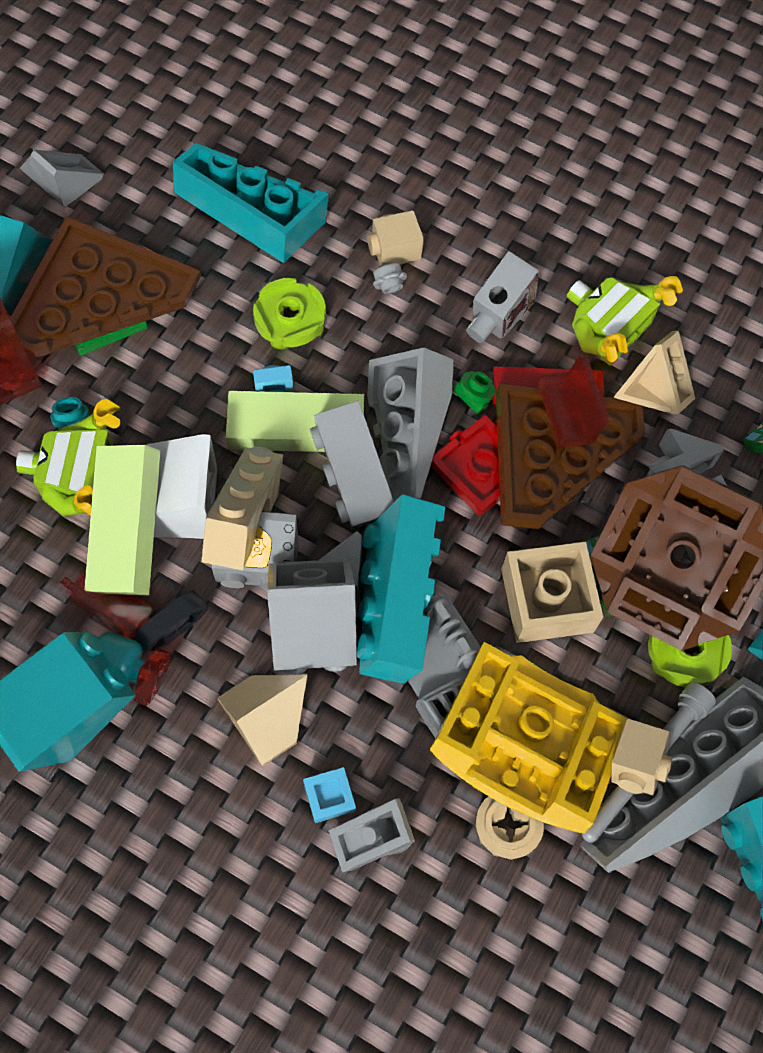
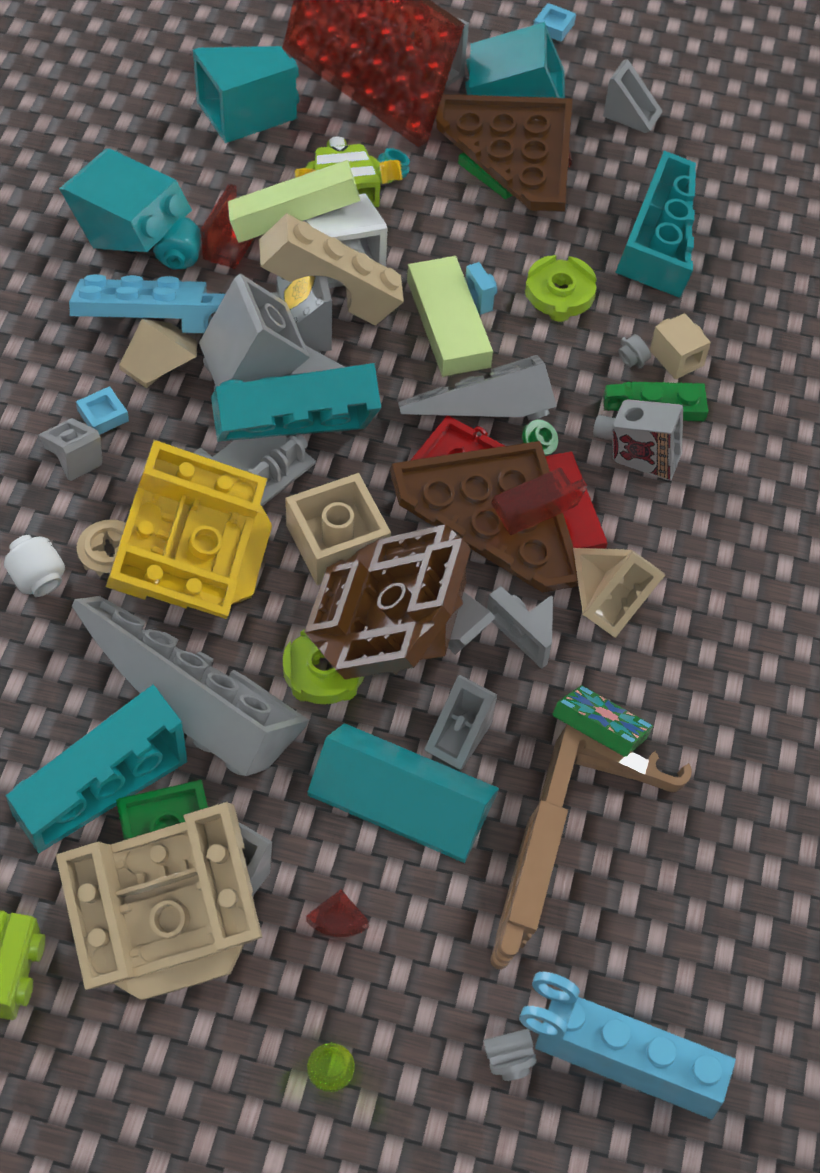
camera: 75 degrees right, 10 degrees down
clear red tile [133,648,172,706] -> none
black beam [134,590,208,655] -> none
light grey brick [310,400,394,530] -> none
torso [567,276,683,366] -> none
light grey piece [582,682,716,843] -> none
tan brick [611,719,672,795] -> none
none -> white head [4,535,65,597]
none -> medium azure hinge [69,274,225,333]
none -> green hinge [603,382,708,421]

